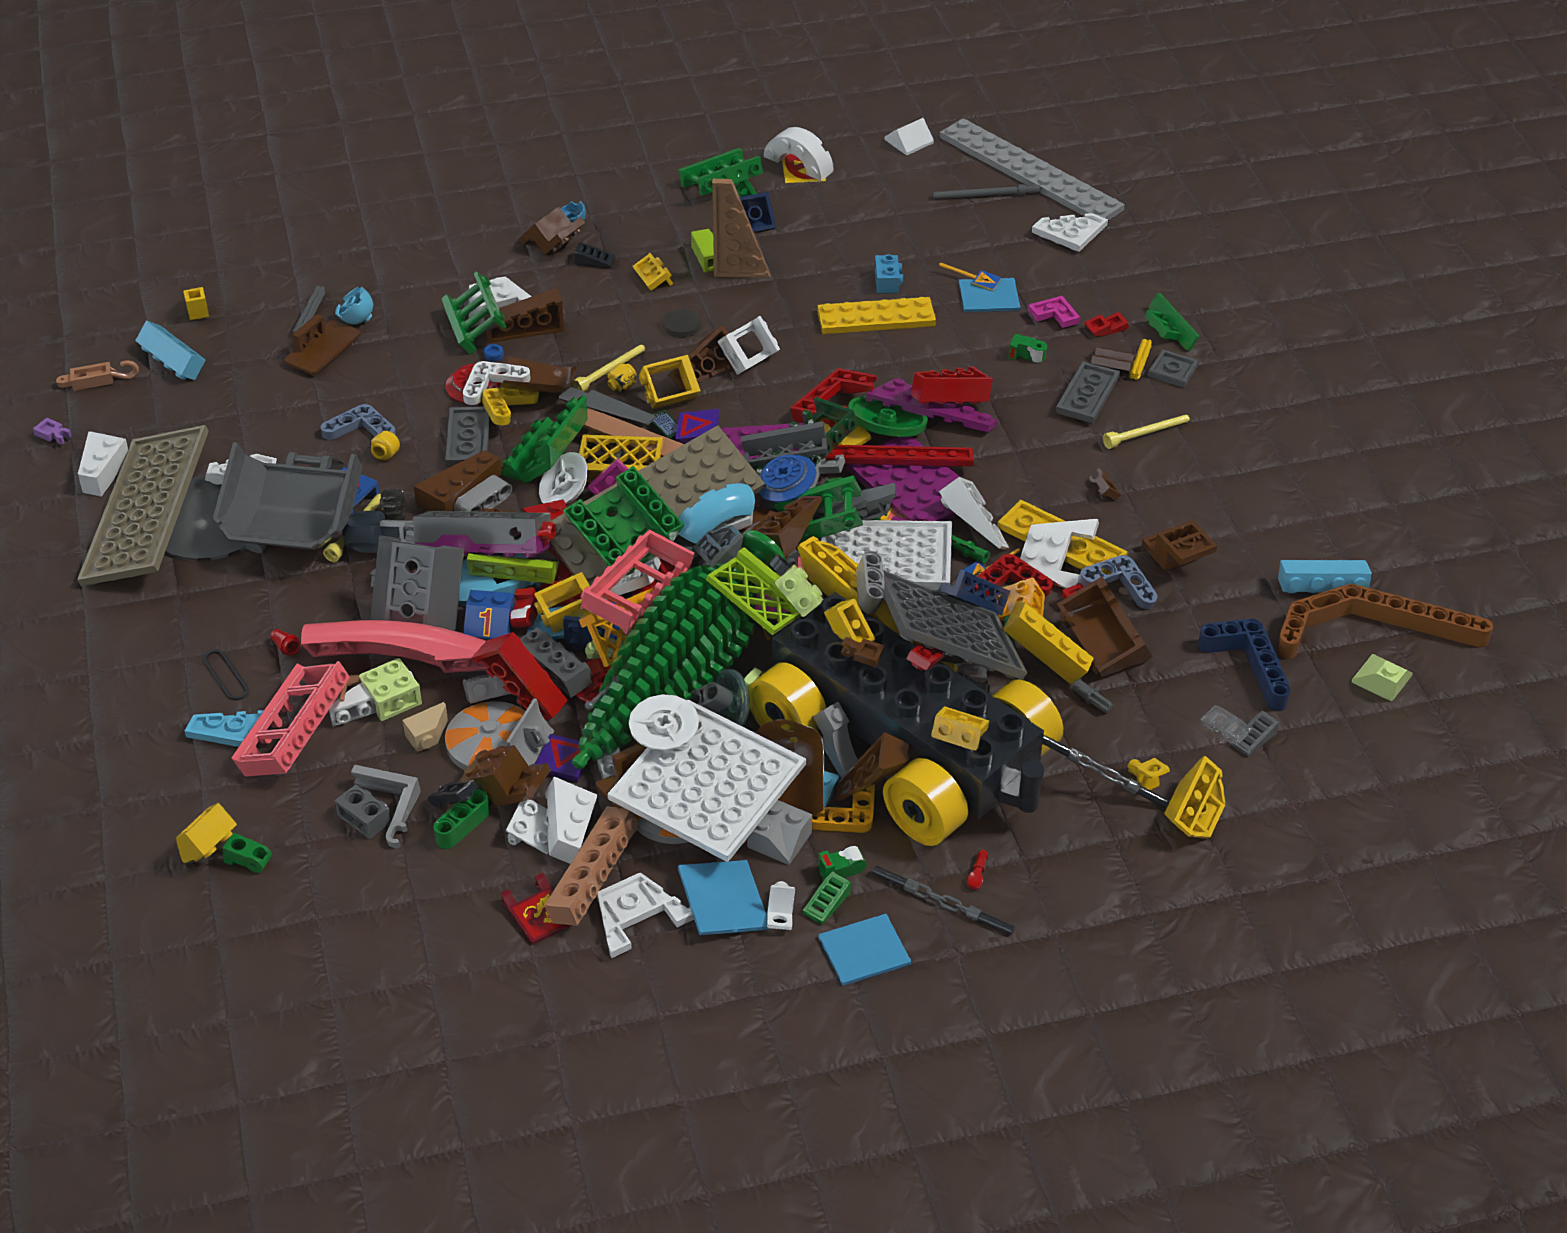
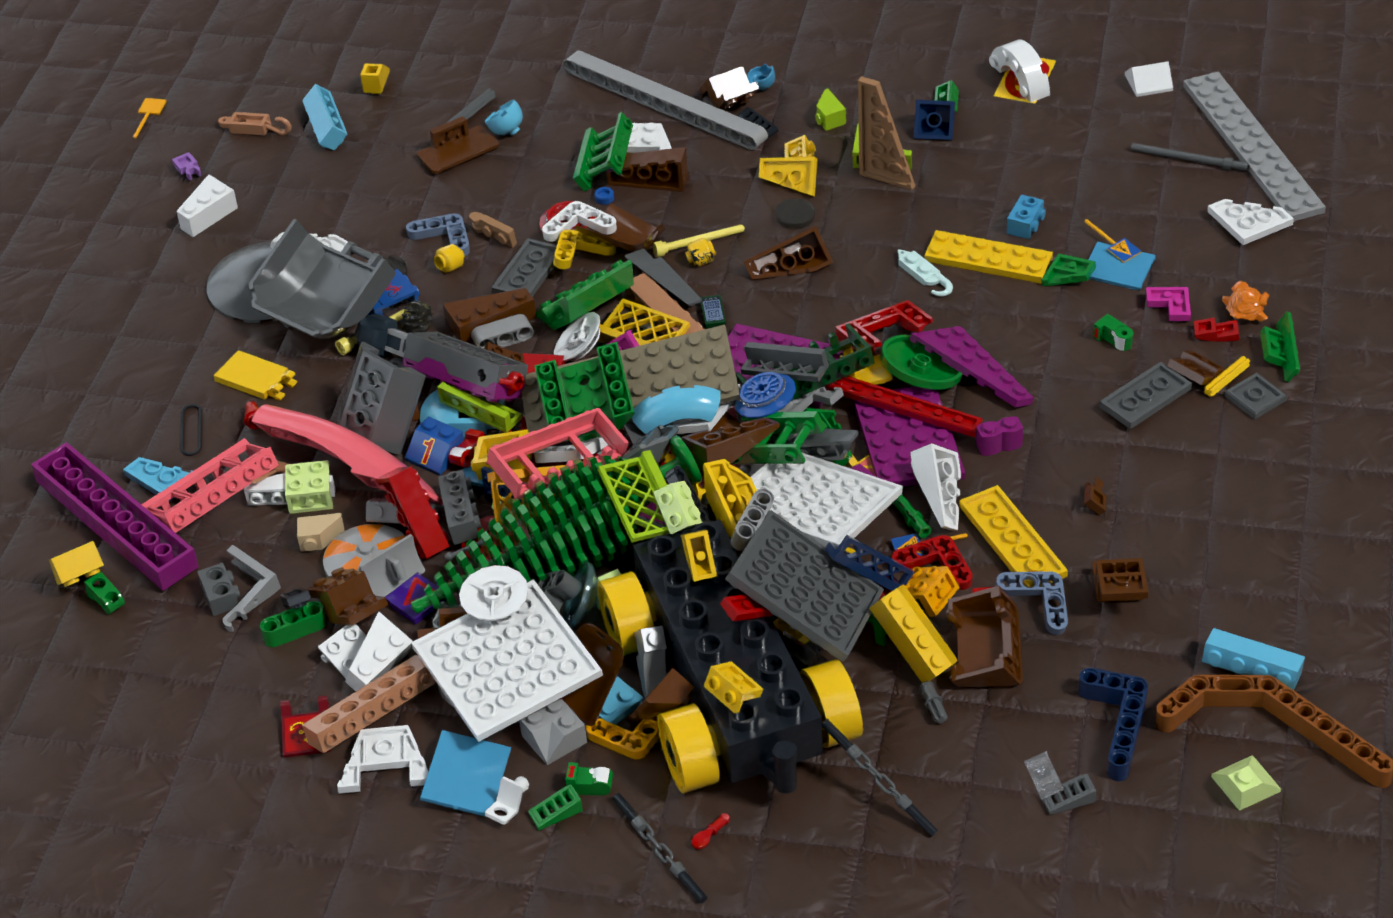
camera: 30 degrees right, 0 degrees up
dark tan plate [77,425,209,586] -> none
yellow window [639,355,700,409] -> none
dark purple tile [675,409,720,444] -> none
green fence [678,148,763,195] -> none
white window [717,316,780,375] -> none
dark azure piece [819,914,911,986] -> none
reddish brown plate [841,637,885,667] -> none
red wedge [911,366,993,404] -> none
white wing [1020,519,1099,589] -> none
light yellow piece [1103,415,1190,449] -> none
yellow bracket [1127,758,1170,790] -> none
yellow wedge [1164,756,1225,839] -> none
none -> magenta brick [31,442,199,591]
none -> yellow tile [214,350,297,401]
none -> medium nougat hinge [468,212,517,248]
none -> light grey beam [563,50,768,150]
none -> yellow wing [759,157,817,197]
none -> lime slope [815,89,846,131]
none -> light aqua plate [898,249,953,297]
none -> magenta brick [976,416,1023,456]
none -> green wing [1041,254,1096,286]
none -> orange hair [1222,281,1269,321]

